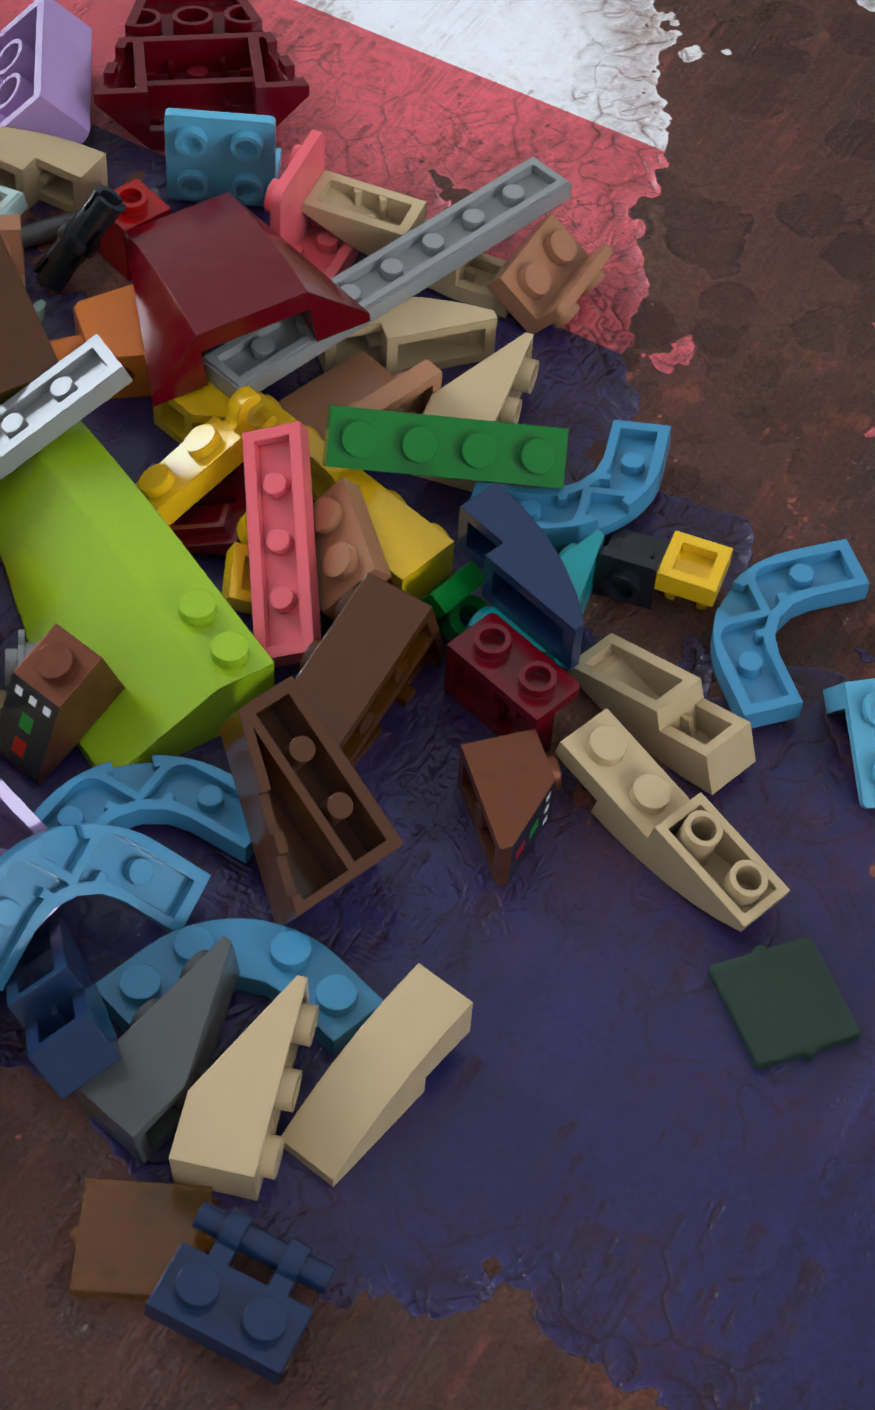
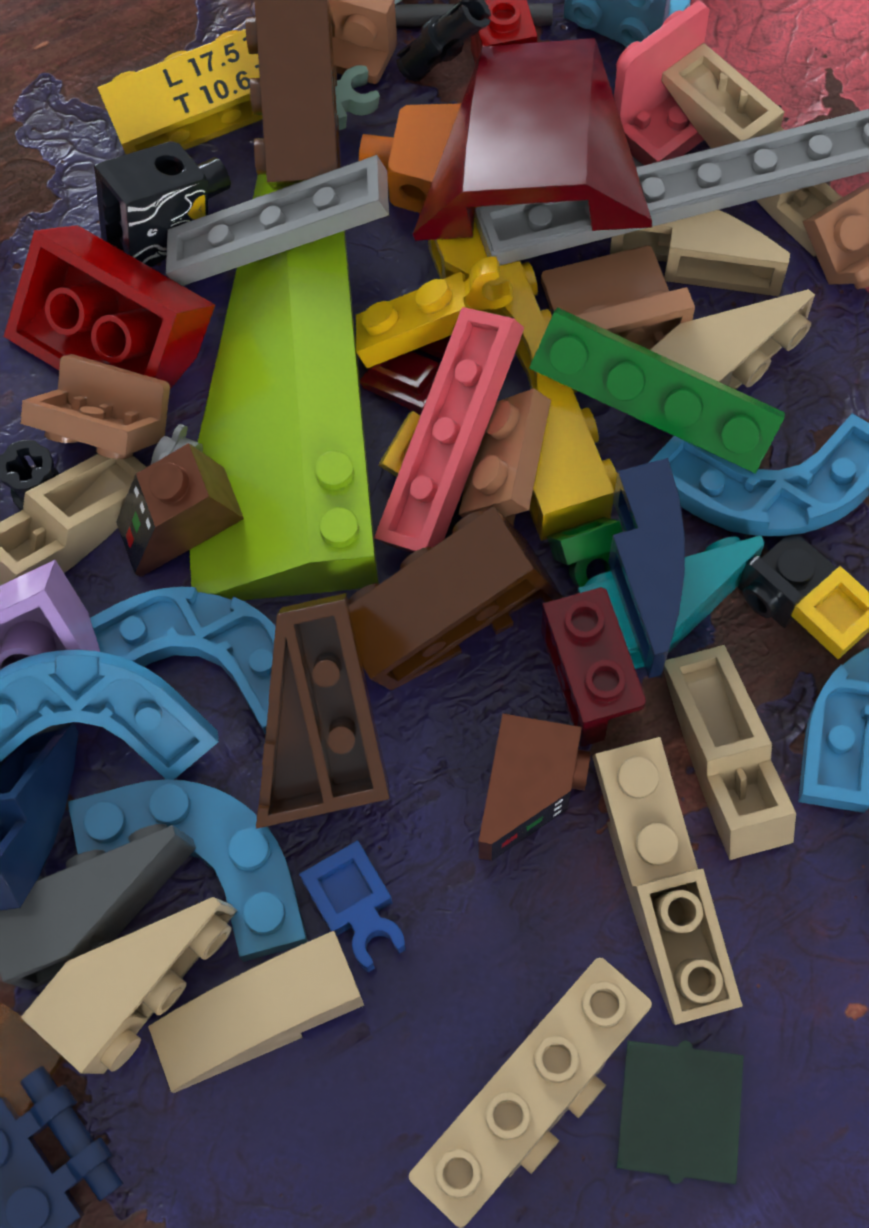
camera: 35 degrees right, 15 degrees up
none -> blue plate [299,840,406,972]
none -> tan bracket [409,958,652,1228]

